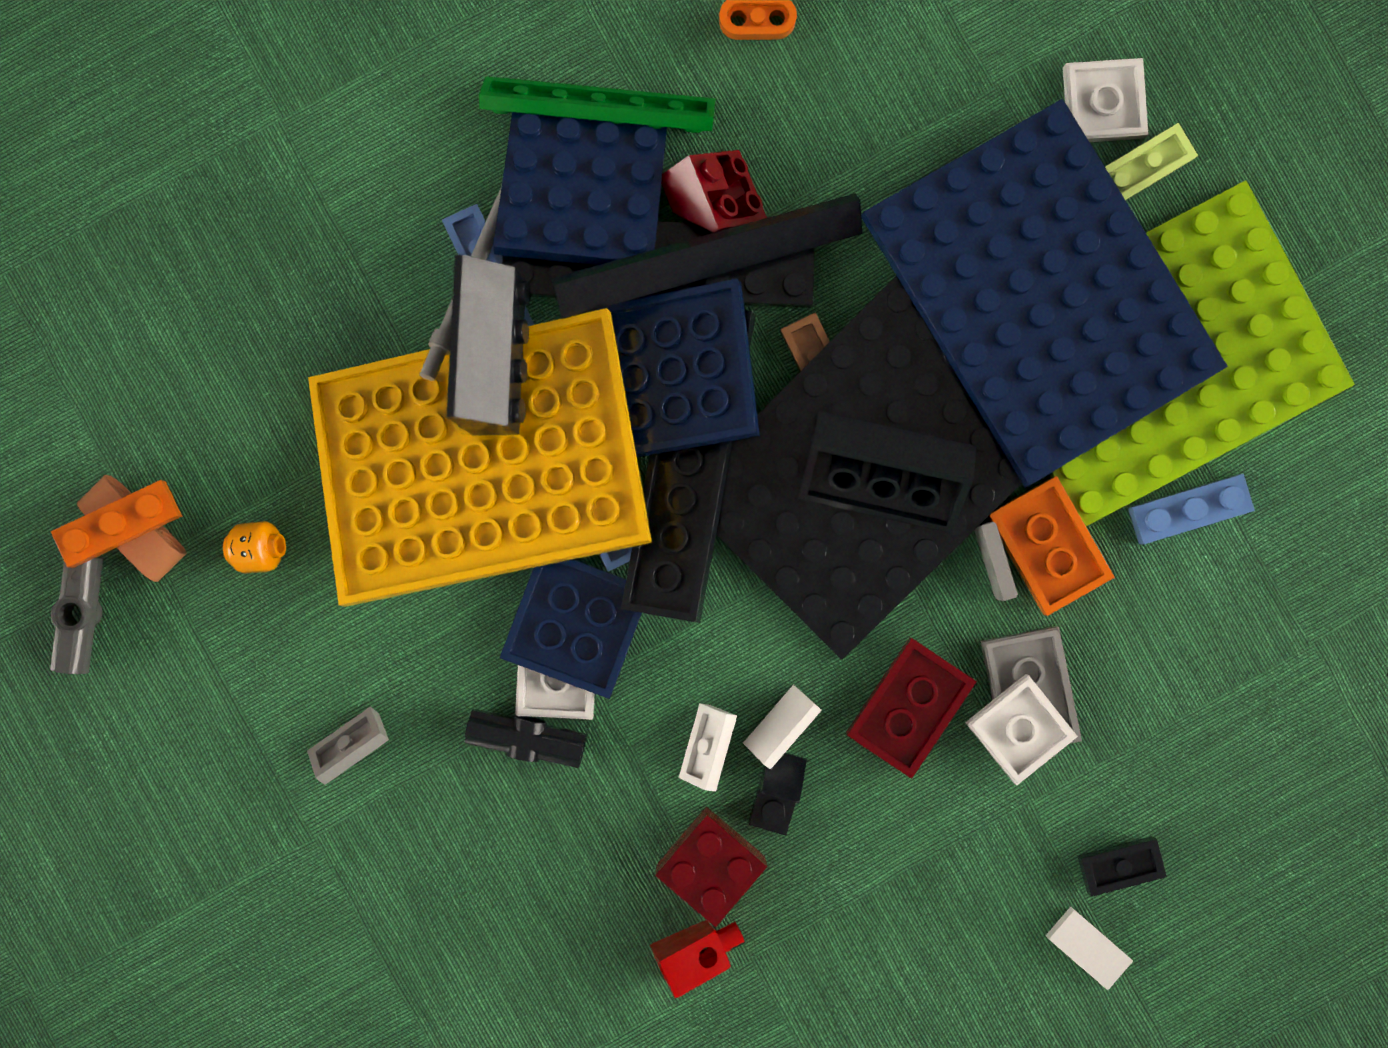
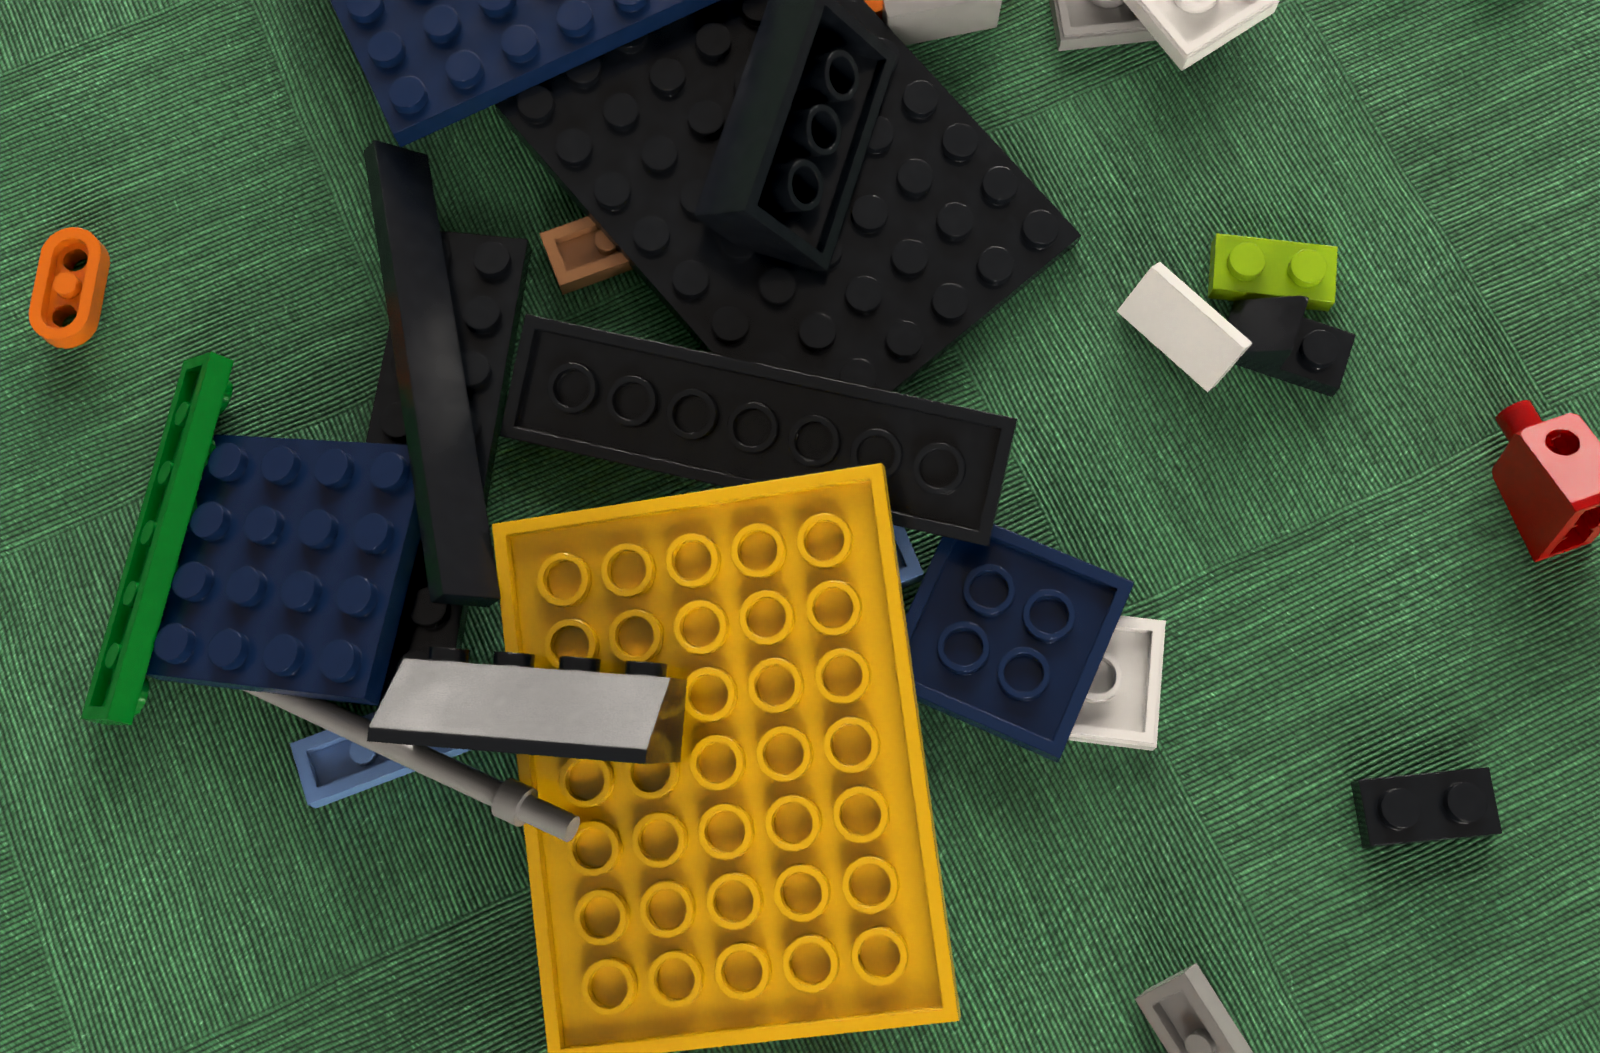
camera: 80 degrees left, 15 degrees down
black piece [465,709,587,768] -> none
dark blue plate [589,279,760,457] -> none
dark red brick [655,806,767,928] -> none
dark red slope [661,150,767,232] -> none
white plate [679,703,737,791] -> none
dark red plate [845,637,977,779] -> none
none -> lime plate [1208,233,1338,312]
none -> black plate [1351,767,1502,848]

